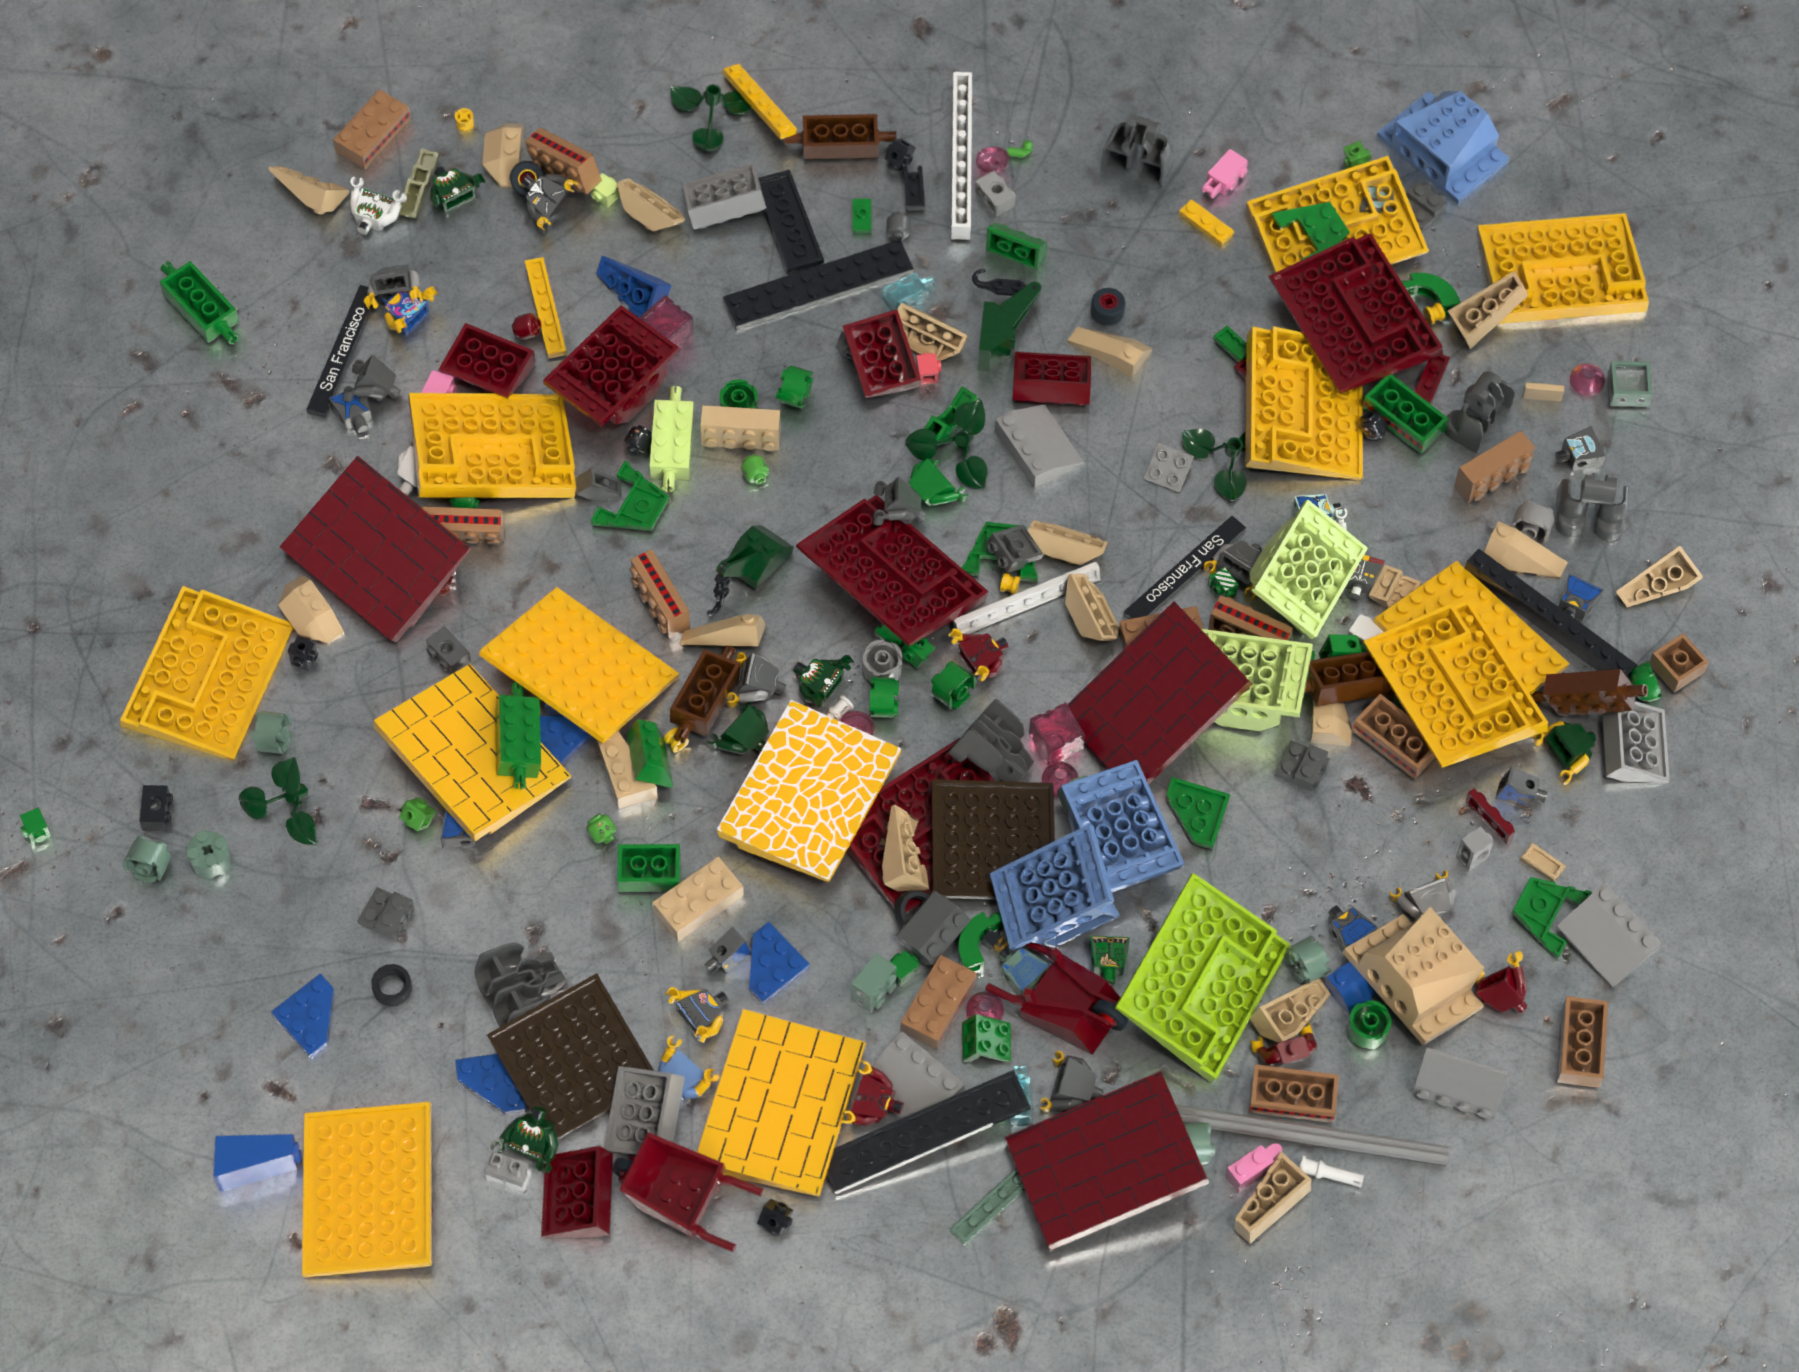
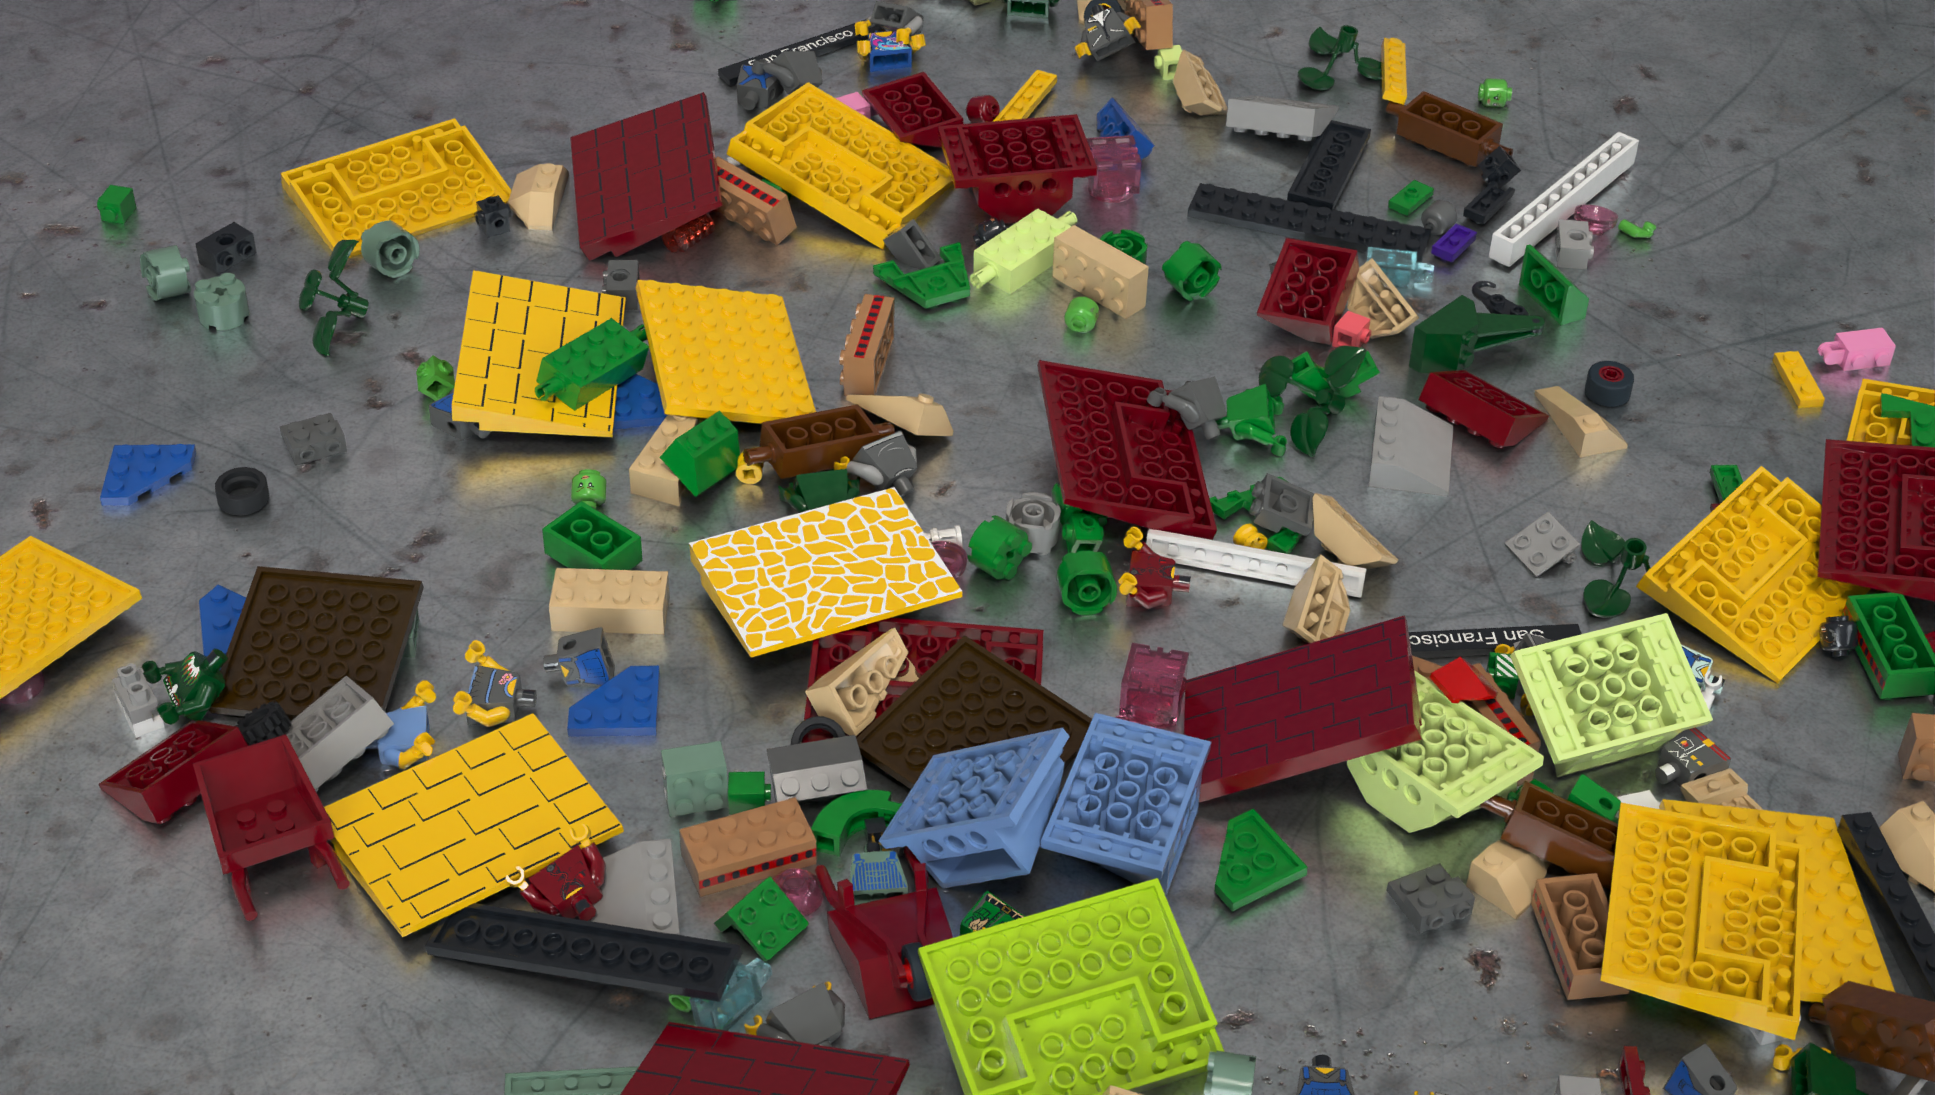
camera: 40 degrees right, 20 degrees down
dark grey piece [474,943,566,1027] -> none
dark green slope [707,526,794,616] -> none
black brick [757,1199,793,1235] -> none
dark green torso [793,655,854,707] -> none
dark grey piece [948,699,1034,782] -> none
dark grey piece [1101,114,1174,185] -> none
none -> black tyre [235,701,292,746]
none -> red slope [1429,657,1498,703]
none -> dark purple plate [1431,224,1477,262]
none -> bright green head [1478,78,1512,108]

